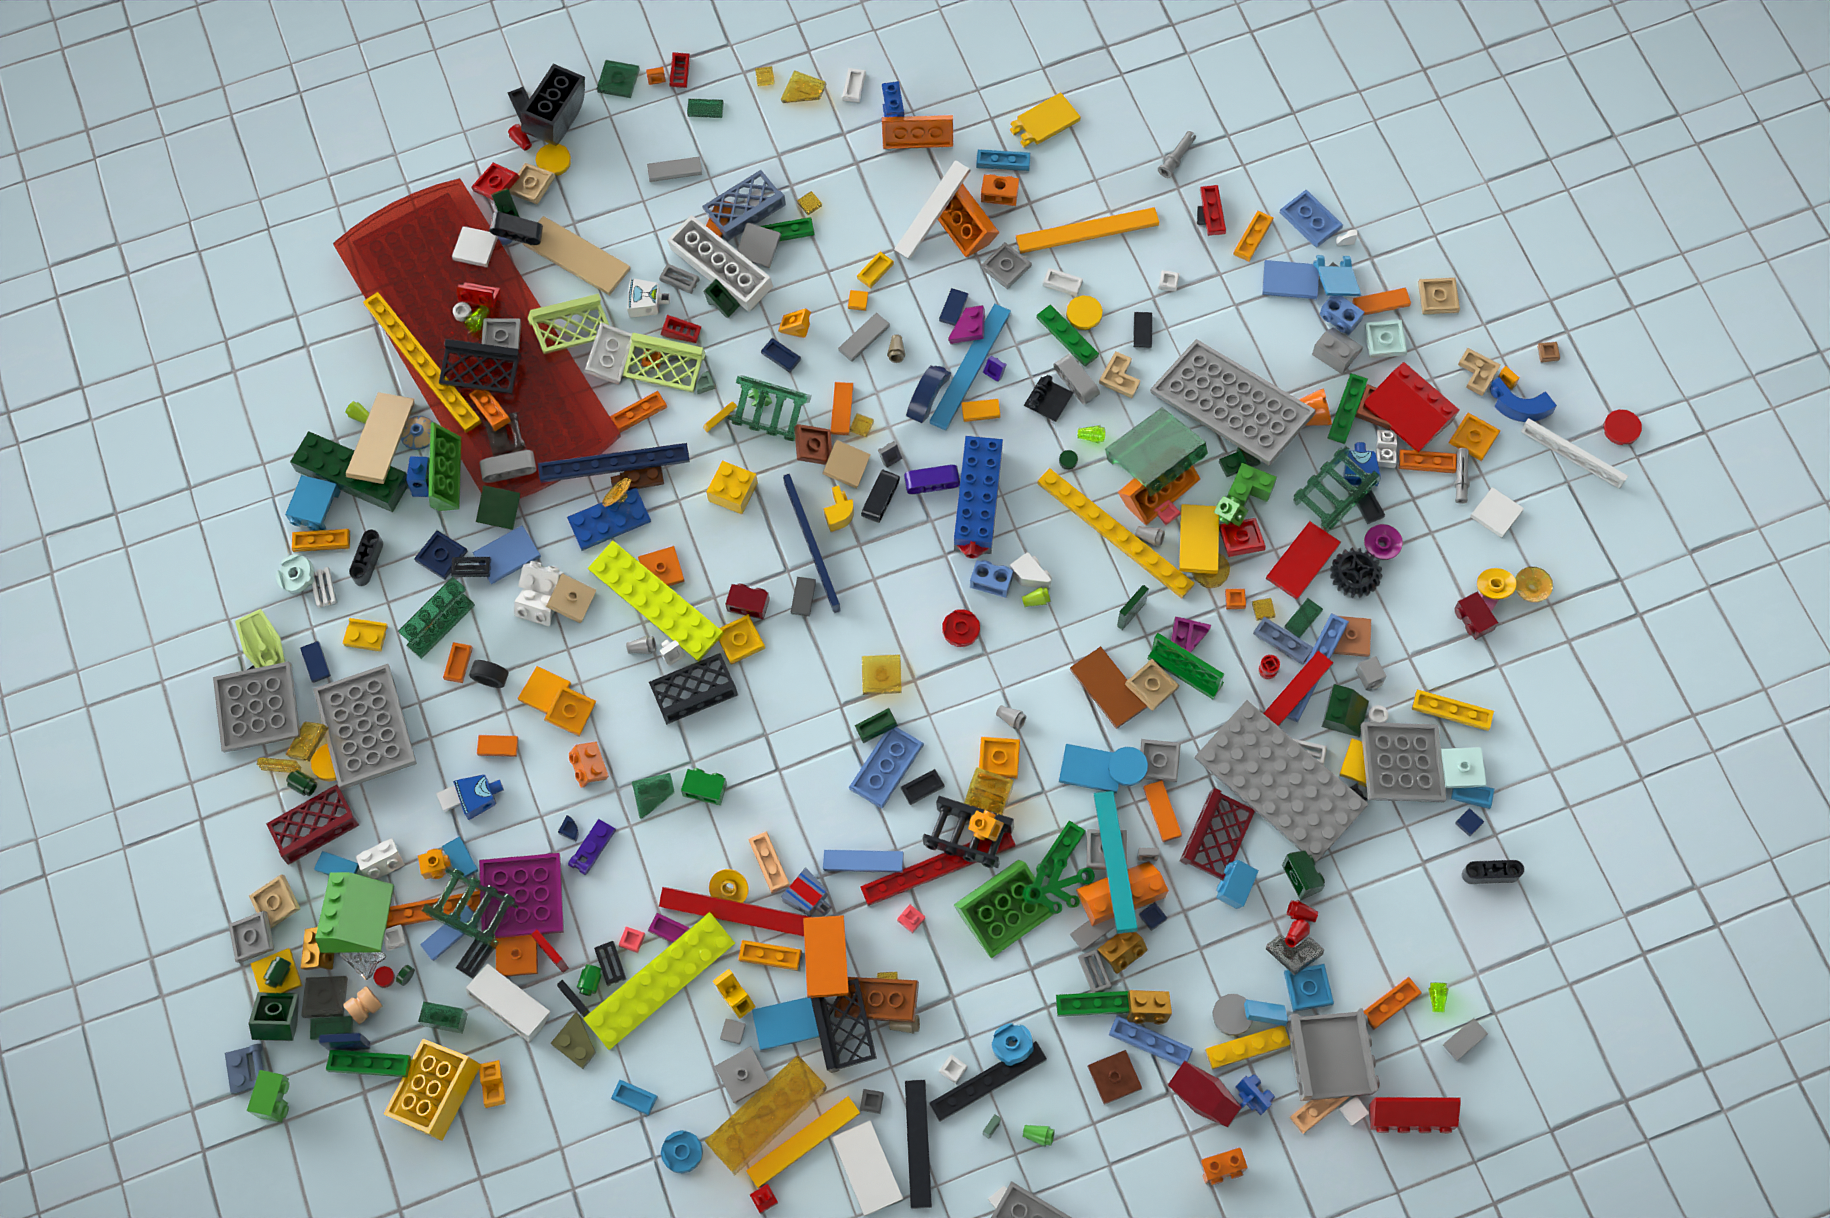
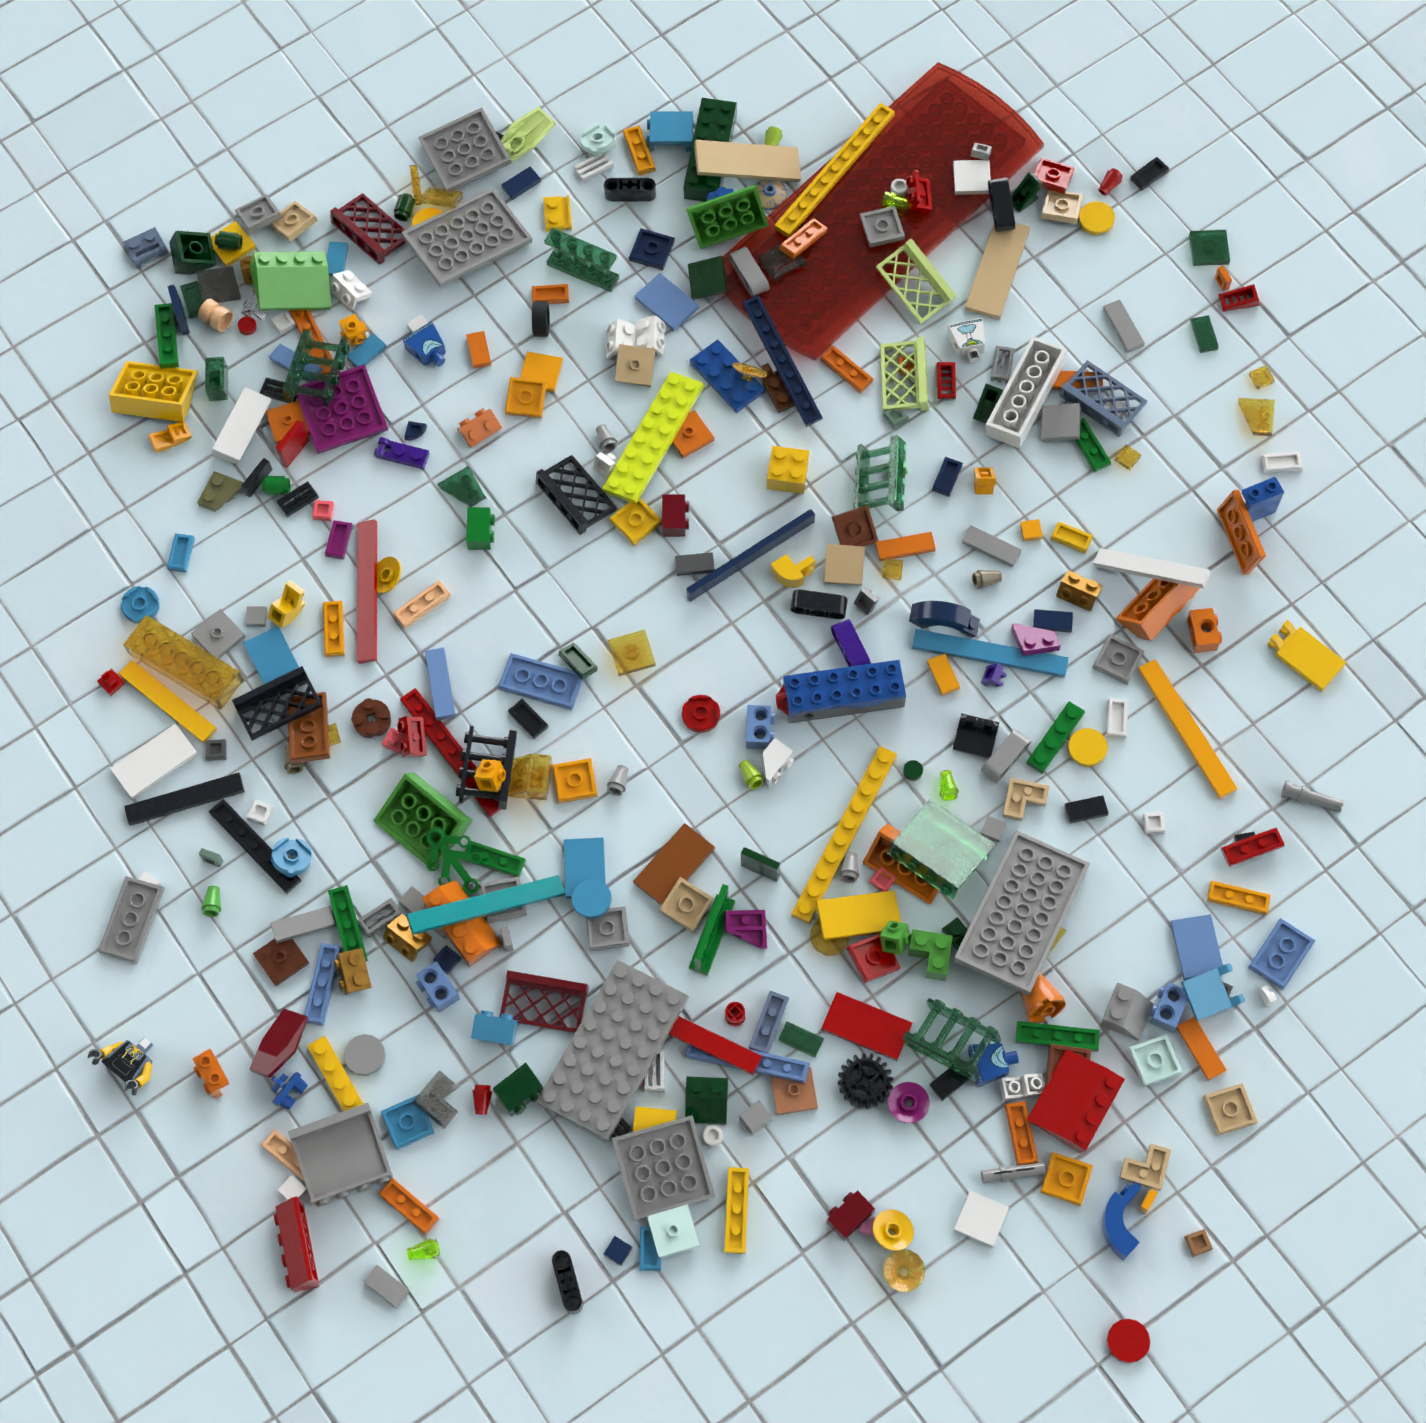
camera: 75 degrees right, 0 degrees up
bright green brick [247,1070,290,1123] -> none
dark green tile [396,965,415,986] -> none
black fence [439,339,522,395] -> none
black tile [451,557,491,577] -> none
black brick [521,63,585,146] -> none
neon yellow plate [583,912,735,1050] -> none
white tile [584,323,632,385] -> none
yellow tile [703,402,738,432] -> none
torso [781,867,832,916] -> none
orange tile [803,915,849,998] -> none
dark azure tile [976,149,1031,171] -> none
orange tile [1143,780,1182,842] -> none
orange tile [1225,589,1246,609] -> none
dark azure tile [1244,999,1288,1026] -> none
clear yellow tile [1252,598,1276,621] -> none
red cone [1285,919,1310,947] -> none
white tile [1521,418,1628,488] -> none
none -> light grey tile [271,906,335,943]
none -> copper plate [351,698,391,738]
none -> red bracket [397,716,427,758]
none -> medium blue brick [416,961,460,1012]
none -> light grey tile [971,143,992,160]
none -> light grey tile [980,816,1006,842]
none -> pearl gold bracket [1056,571,1103,611]

